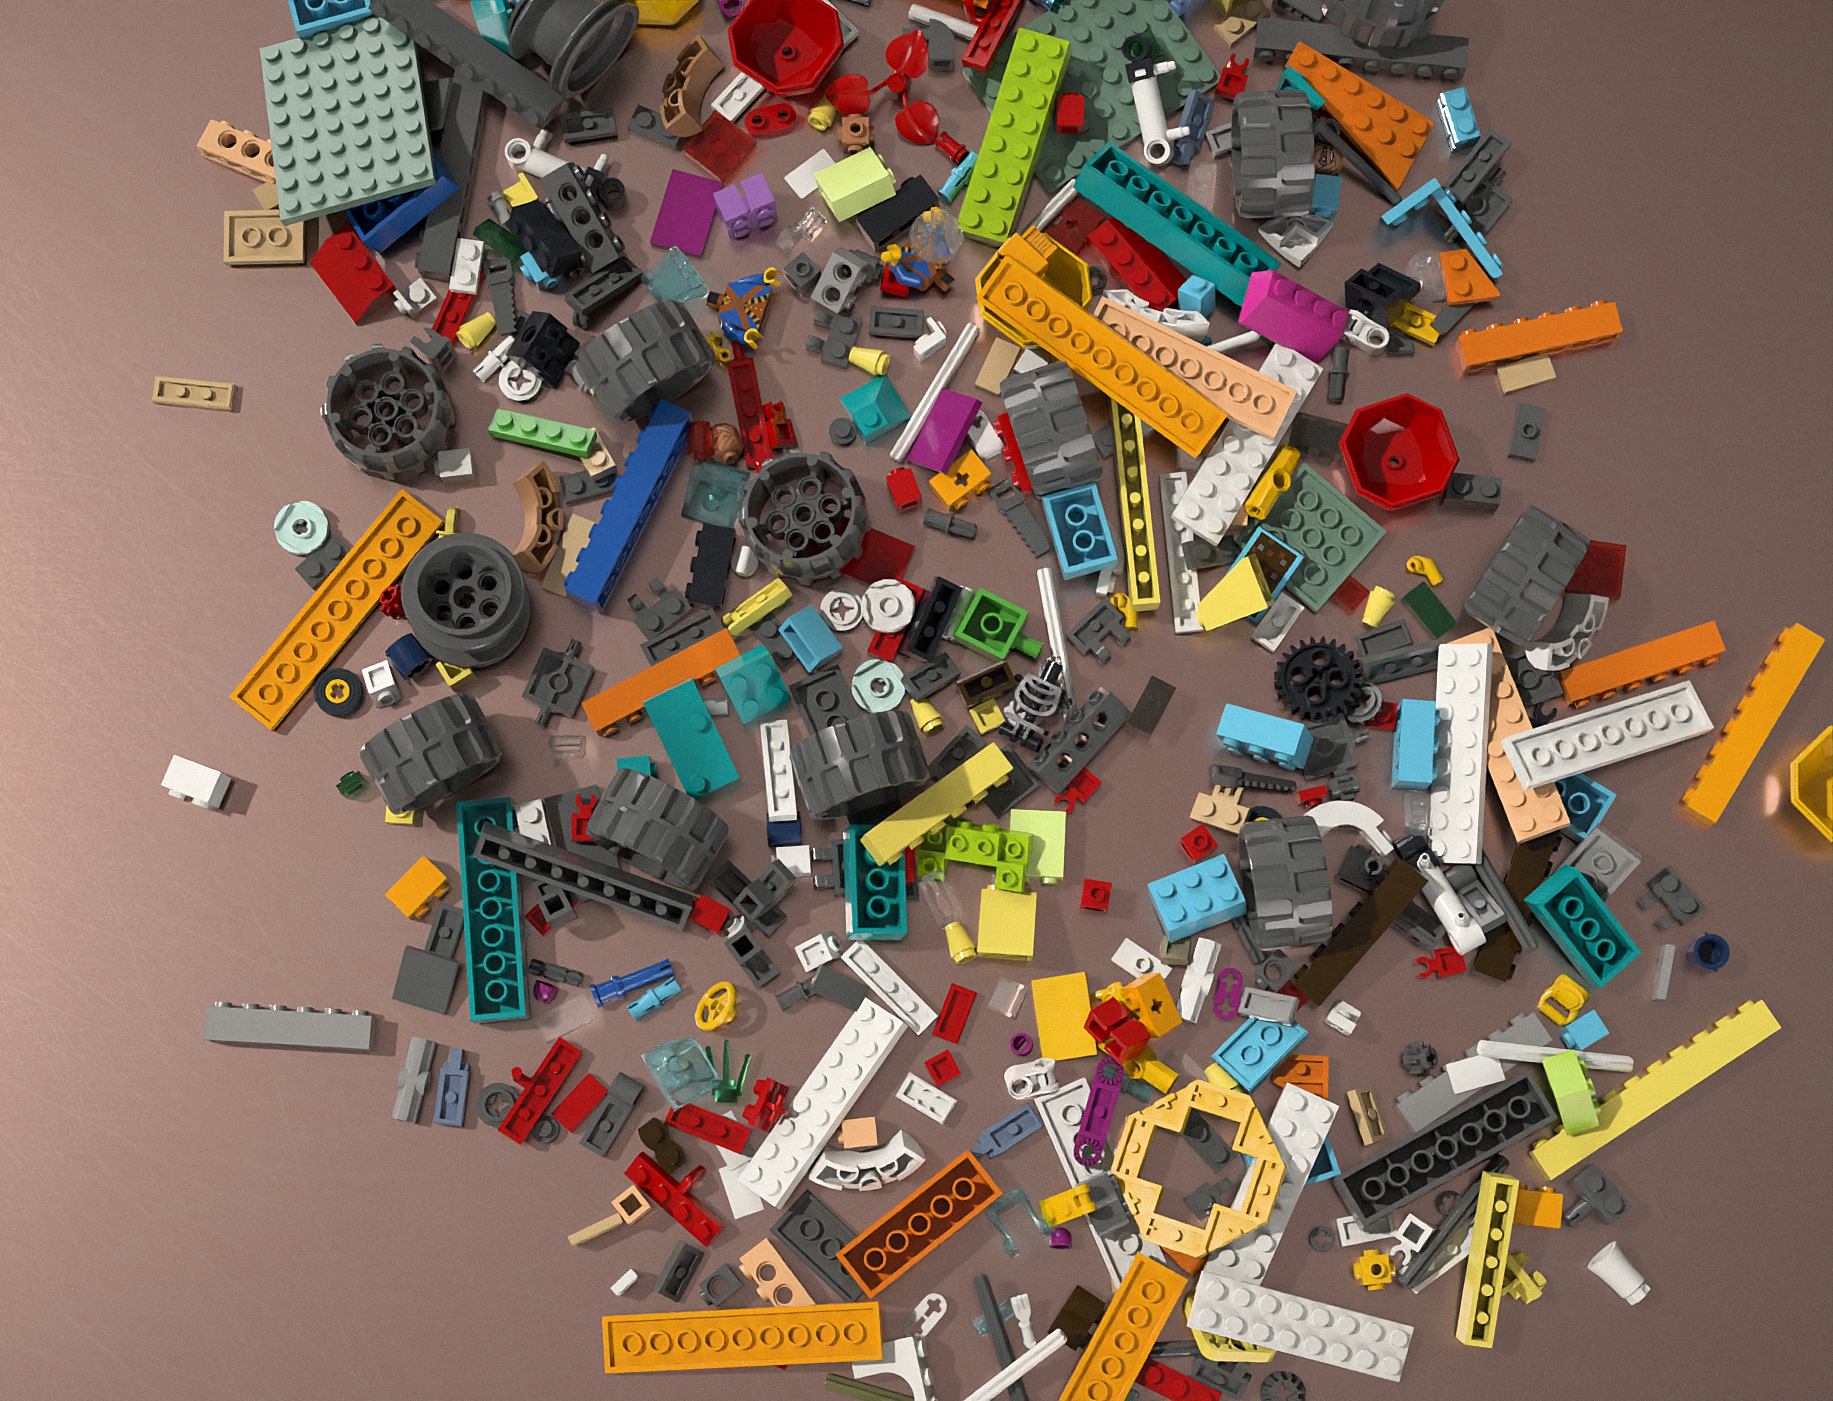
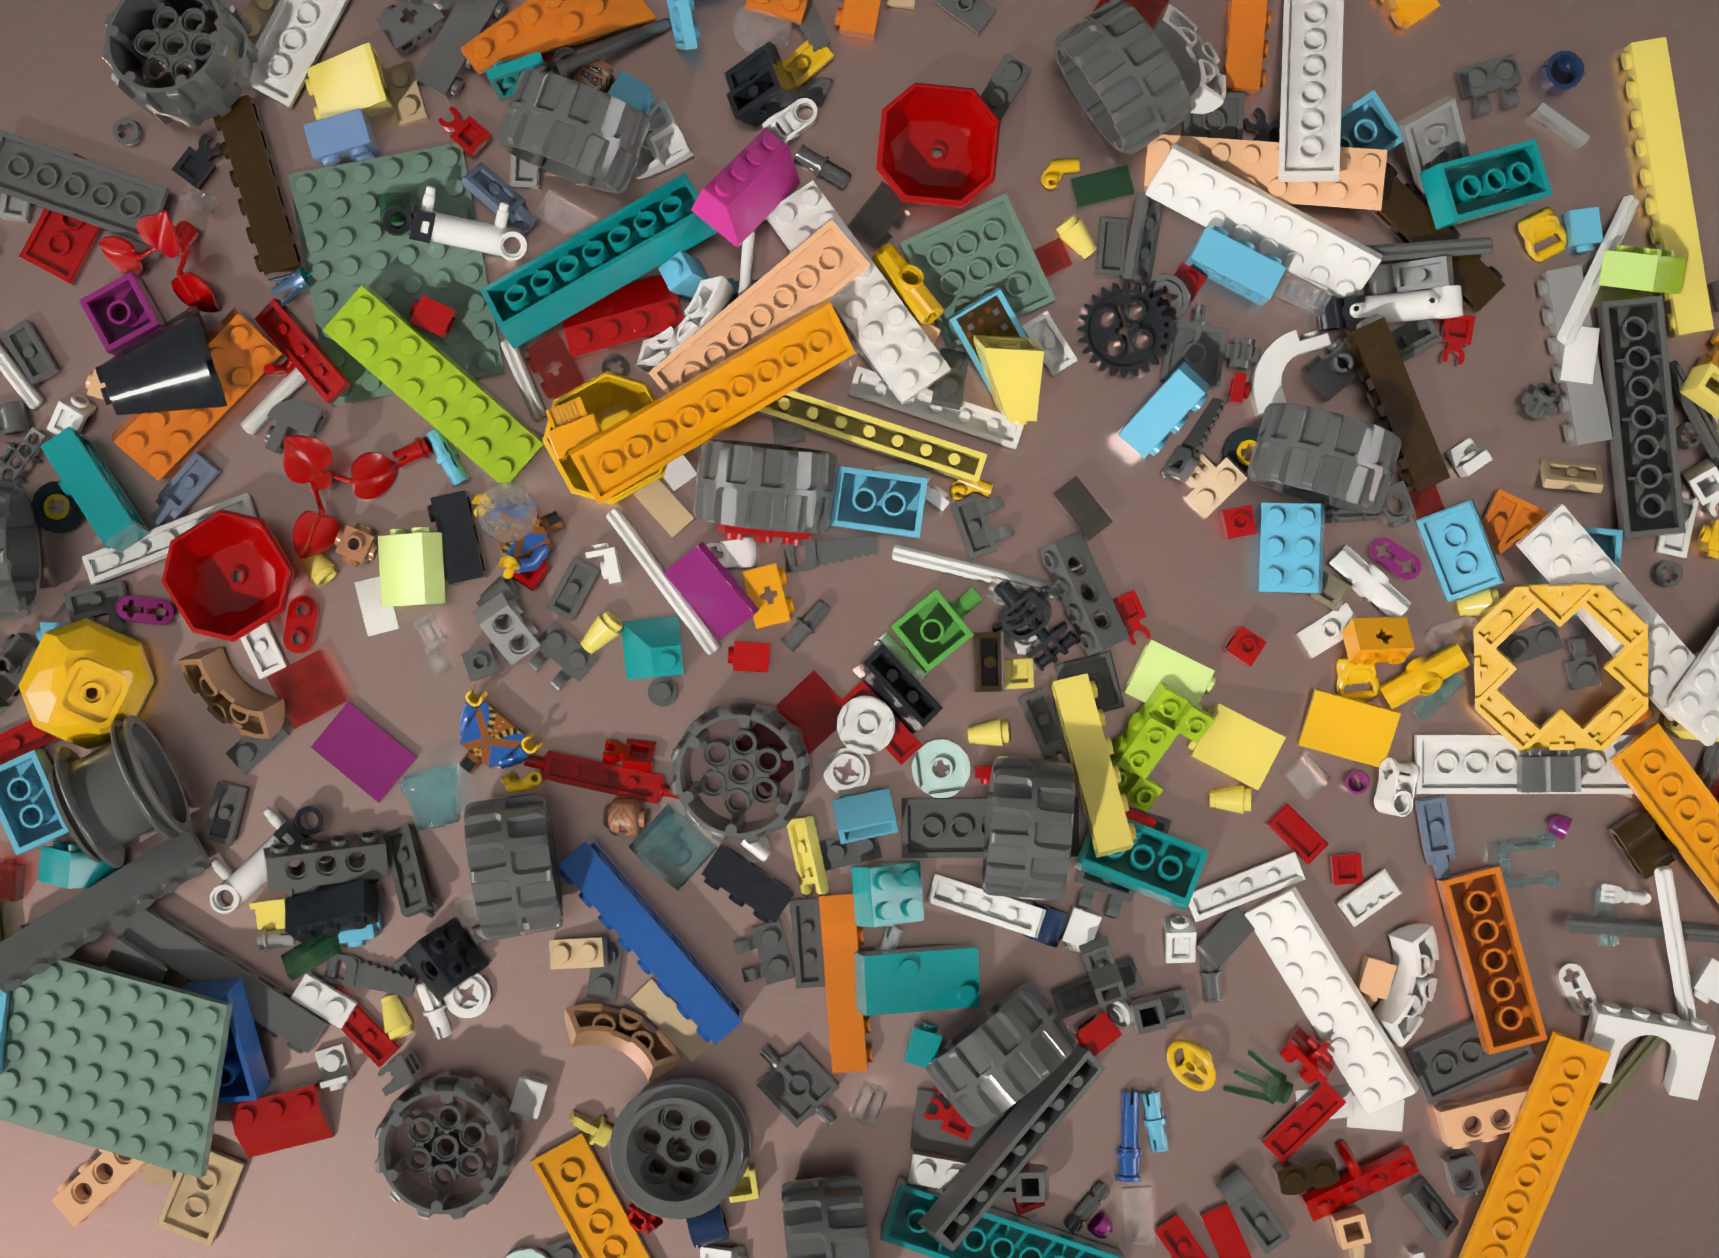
camera: 70 degrees left, 10 degrees up
plate [488,409,598,458] -> none
clear light blue slope [640,1038,721,1111] -> none
clear red brick [686,420,715,462] -> none
medium lavender piece [713,173,778,238] -> none
dark grey plate [900,652,961,702] -> none
clear tile [916,868,965,930] -> none
yellow plate [1039,1183,1097,1228] -> none
magenta plate [1073,1057,1124,1167] -> none
red piece [1083,997,1151,1066] -> none
light grey tile [1238,987,1299,1027] -> none

